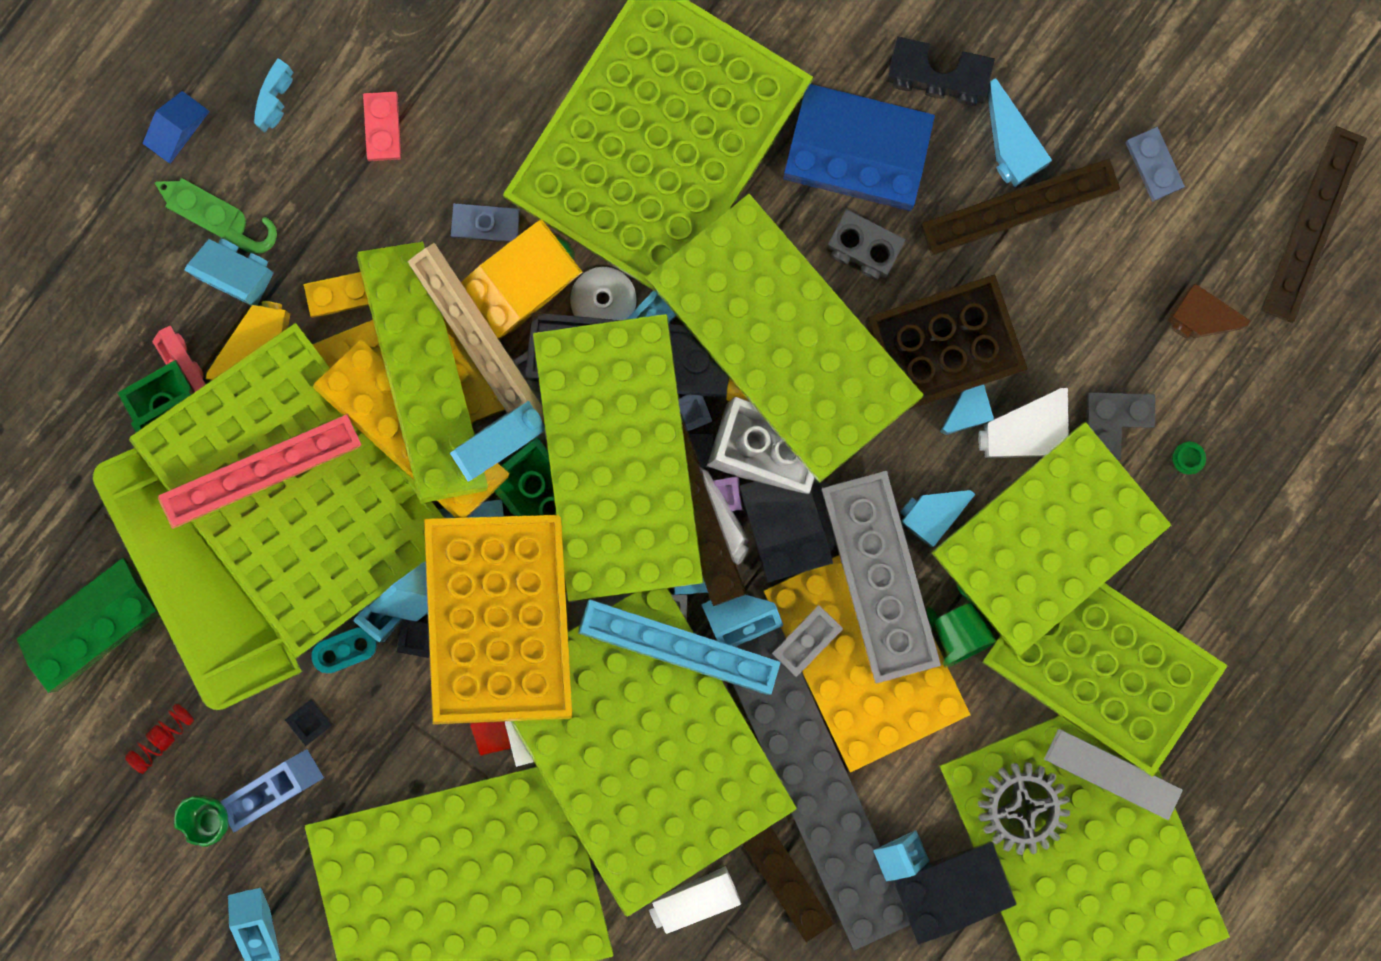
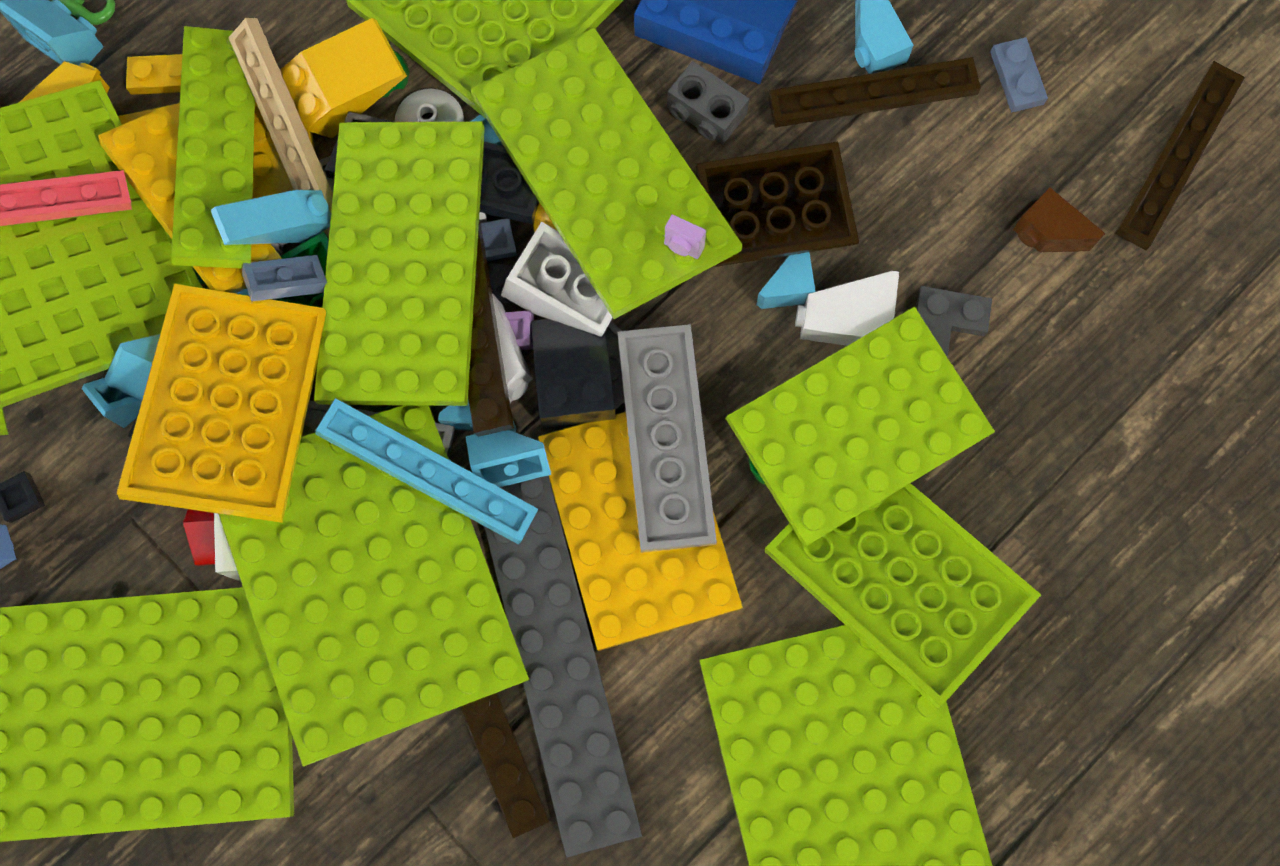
camera: 15 degrees right, 10 degrees down
teal plate [311,628,378,673] -> none
sand blue plate [451,203,520,243] -> none
white slope [649,866,741,934] -> none
light grey plate [772,605,843,677] -> none
medium azure slope [873,830,929,881] -> none
black slope [894,841,1017,945] -> none
medium azure slope [900,490,975,547] -> none
green hat [925,603,997,668] -> none
light grey gear [978,762,1070,855] -> none
light grey slope [1044,729,1183,820] -> none
green plate [1172,441,1206,475] -> none
none -> sand blue plate [242,255,327,302]
none -> lavender plate [664,214,706,259]

